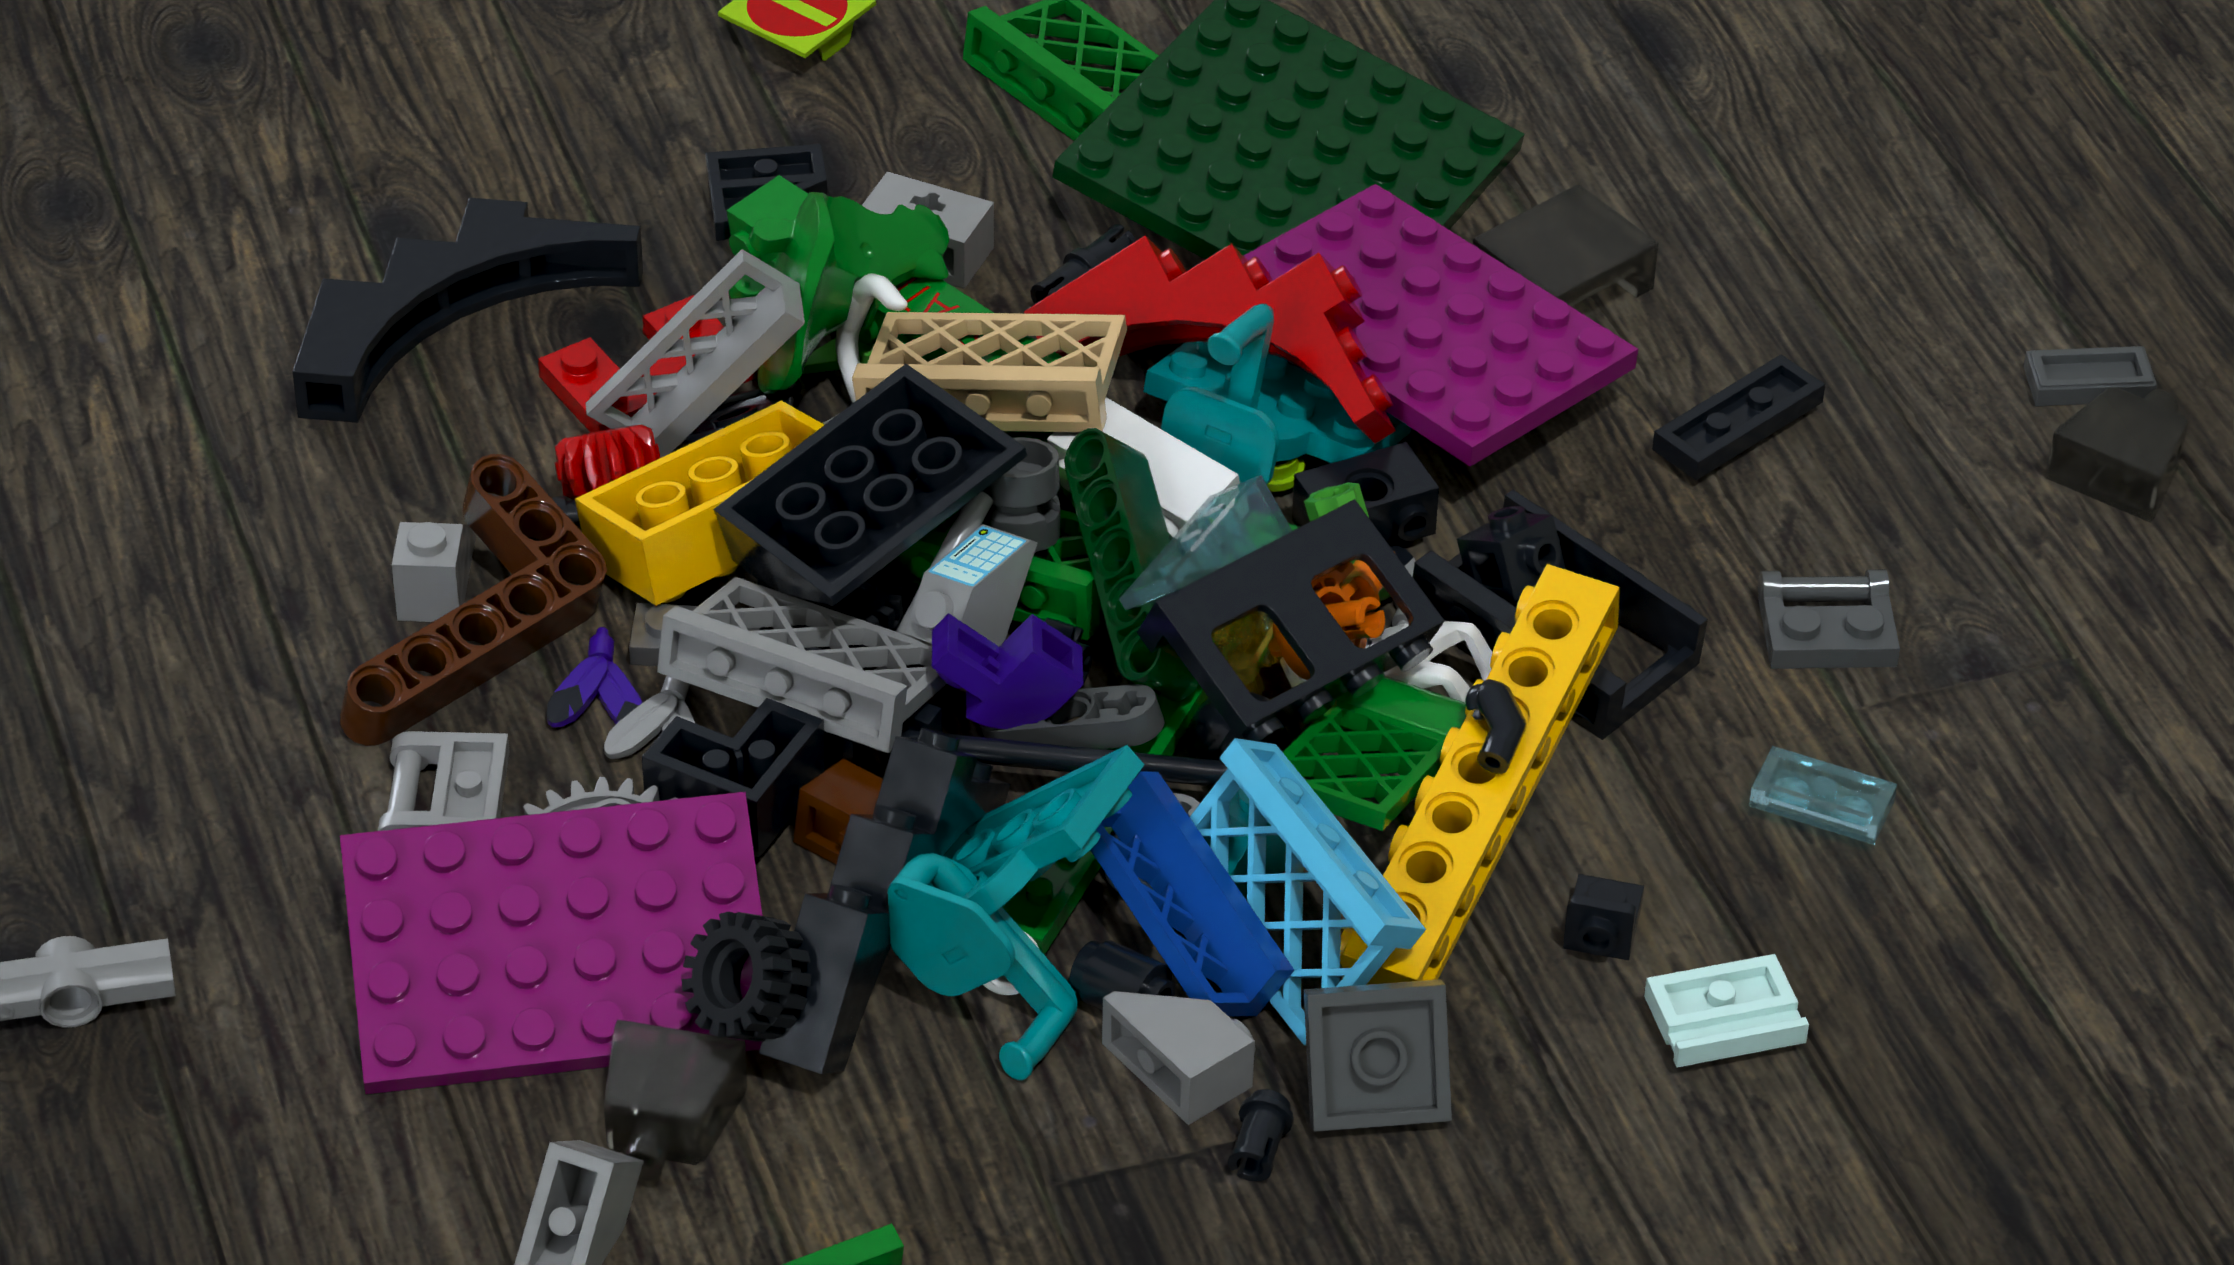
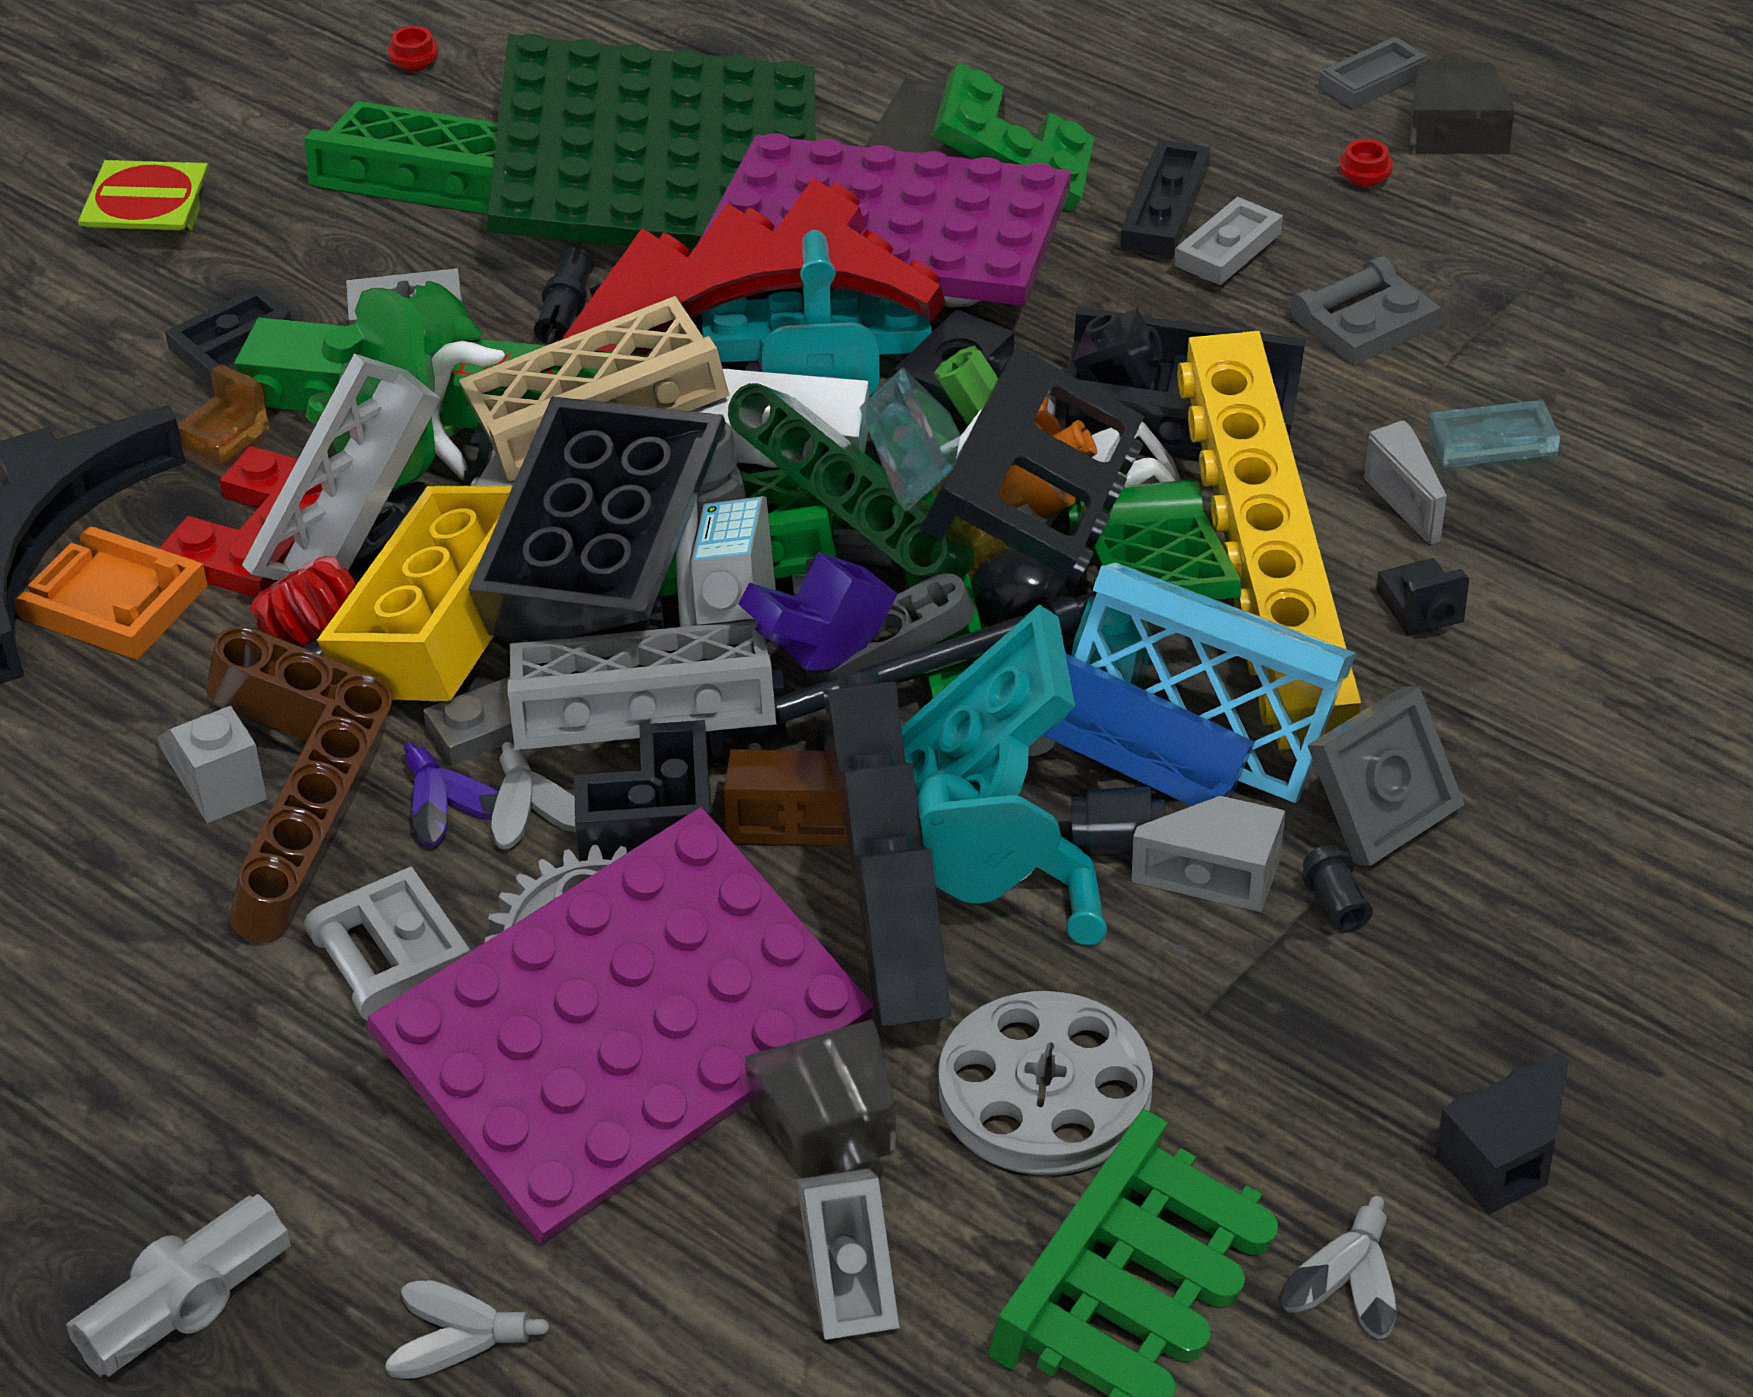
camera: 30 degrees left, 0 degrees up
black tyre [682,912,811,1042] -> none
black arm [1465,679,1527,774] -> none
light aqua plate [1644,954,1809,1068] -> none
none -> orange container [14,526,208,660]
none -> clear orange bracket [178,364,269,465]
none -> light grey piece [386,1281,549,1378]
none -> green plate [932,61,1095,212]
none -> light grey wedge [939,991,1153,1175]
none -> light grey plate [1175,197,1283,285]
none -> red plate [1339,139,1393,187]
none -> light grey slope [1364,421,1447,546]

